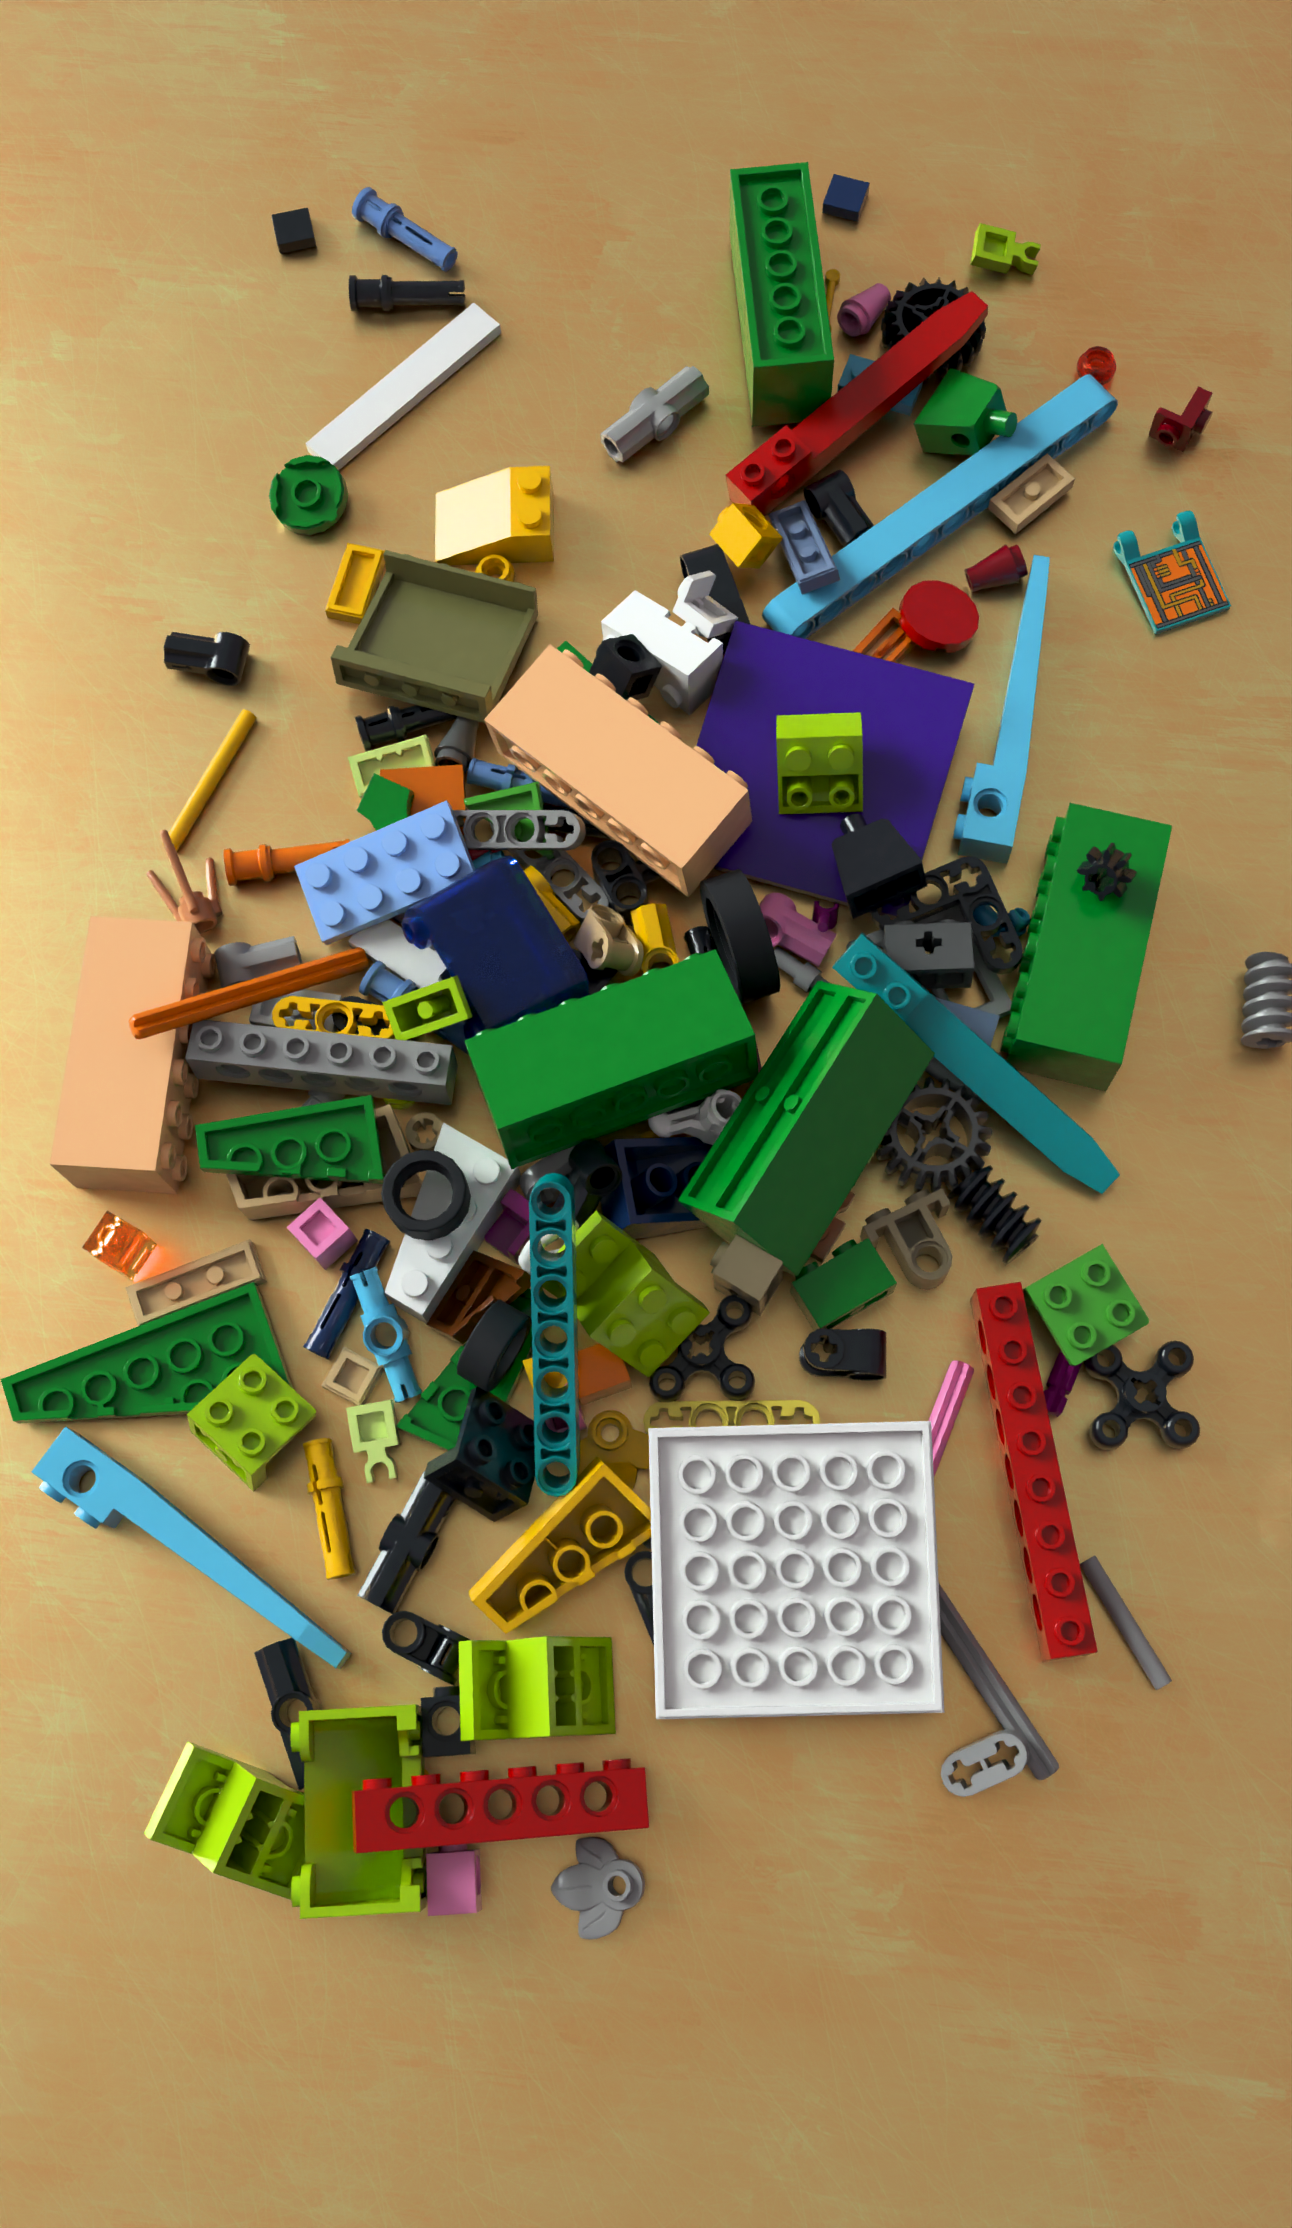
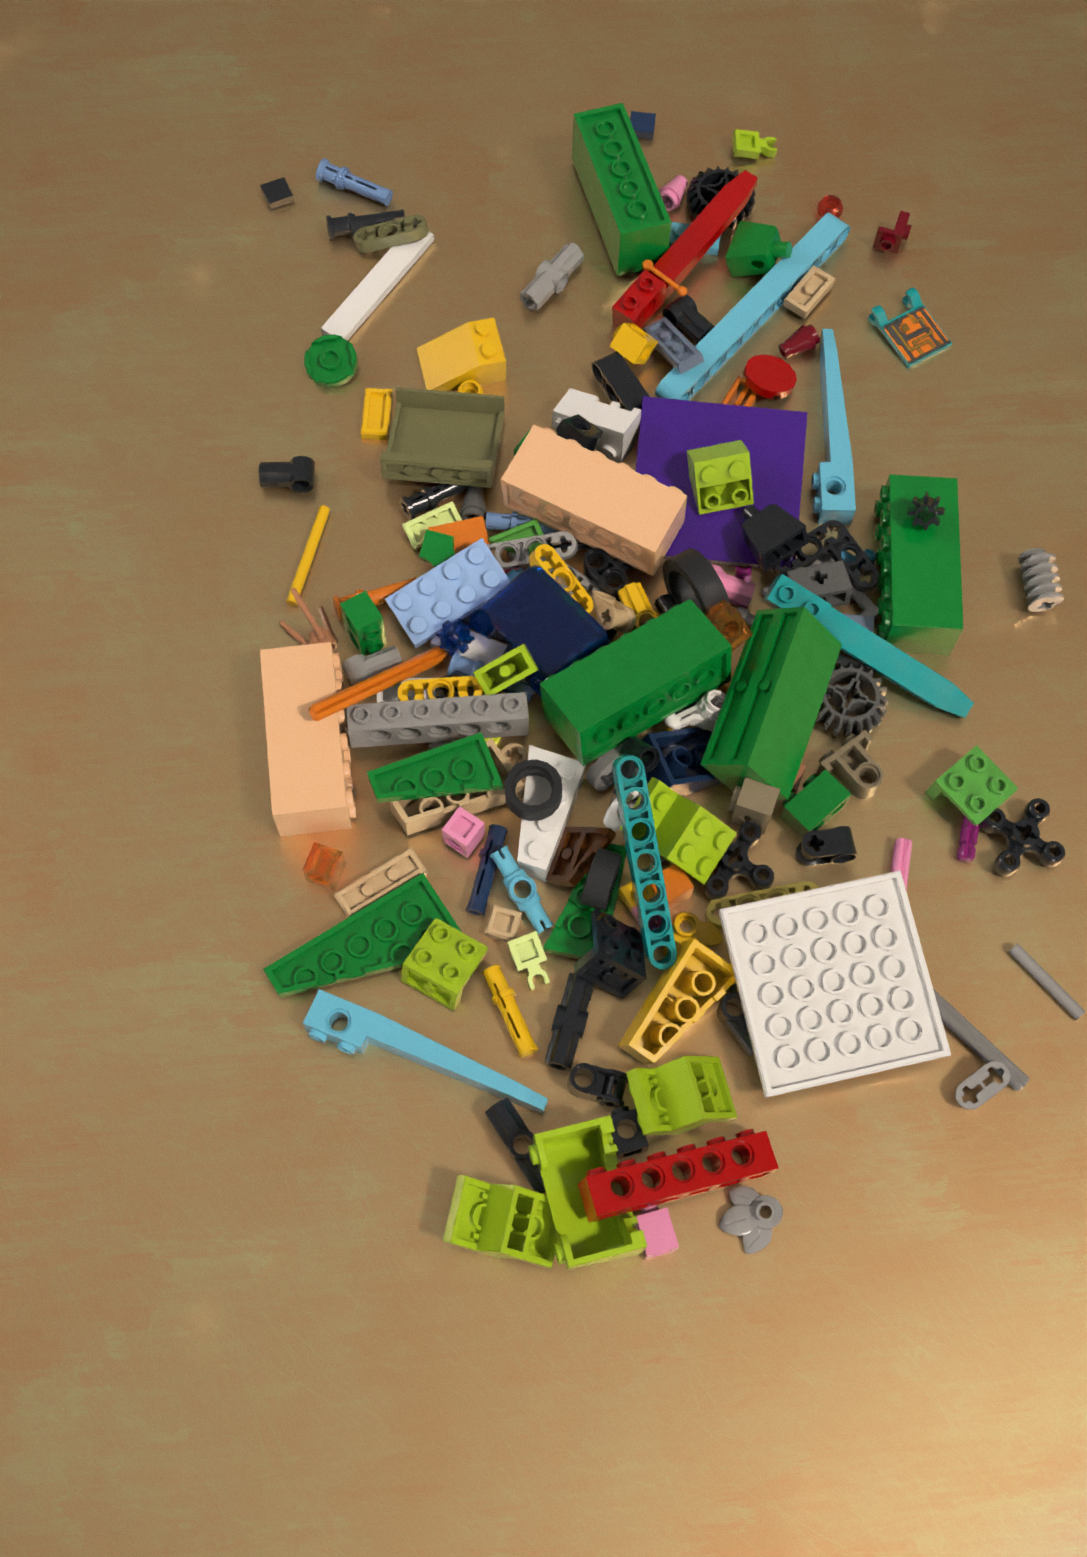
camera: 20 degrees left, 5 degrees down
magenta panel [484,1188,530,1265] -> none
white bracket [672,570,738,639] -> none
black piece [947,1165,1042,1265] -> none
red brick [970,1282,1098,1662] -> none
none -> green brick [340,590,387,655]
none -> olive beam [353,215,429,253]
none -> clear blue gear [436,618,475,656]
none -> yellow beam [529,544,593,620]
none -> orange hinge [642,260,687,297]
none -> clear orange brick [705,600,753,652]

